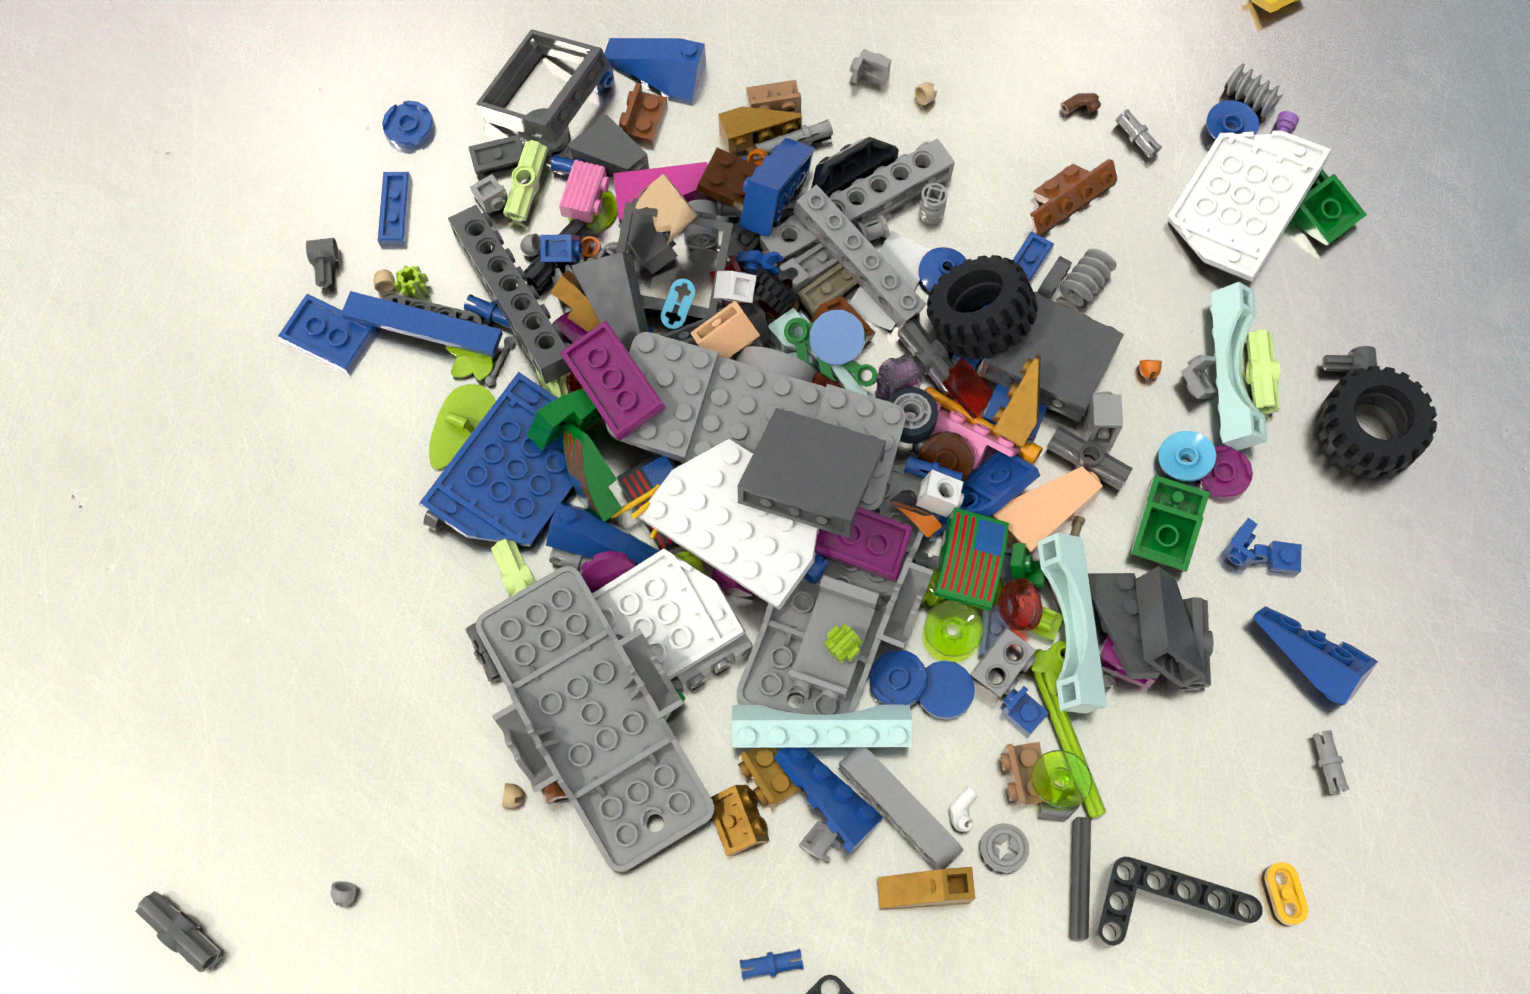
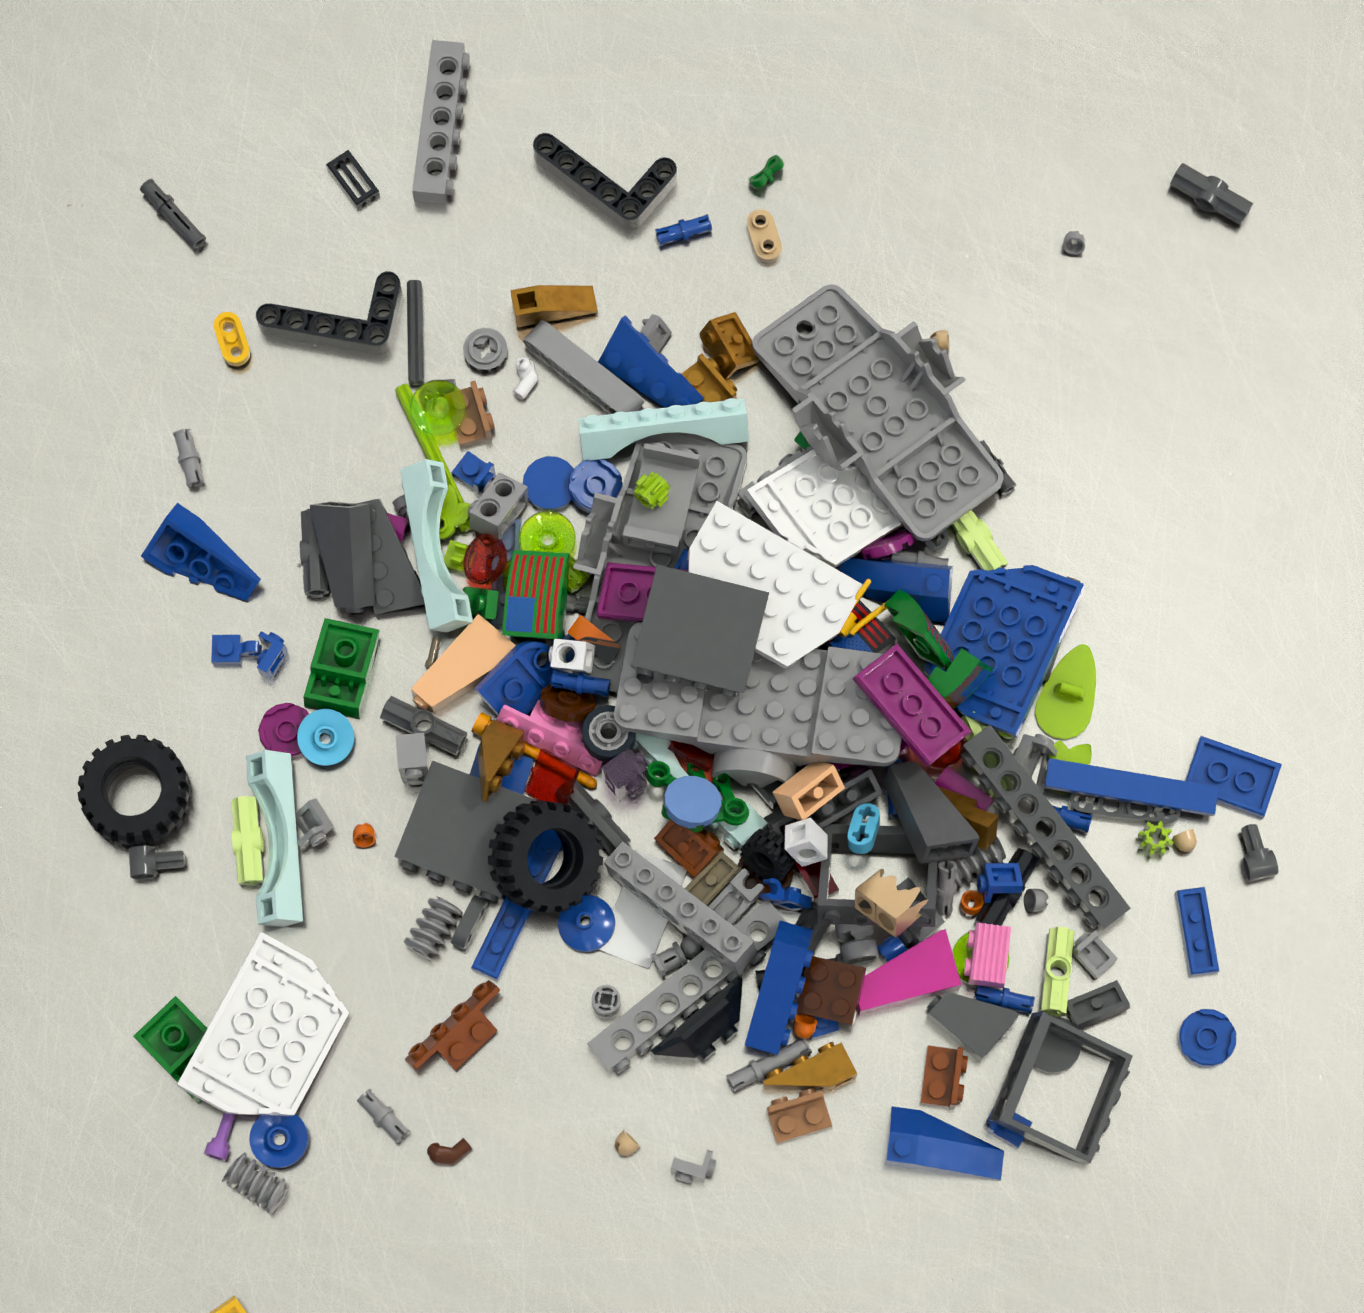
camera: 170 degrees right, 5 degrees up
none -> tan plate [746,209,782,263]
none -> light grey bracket [1013,734,1058,777]

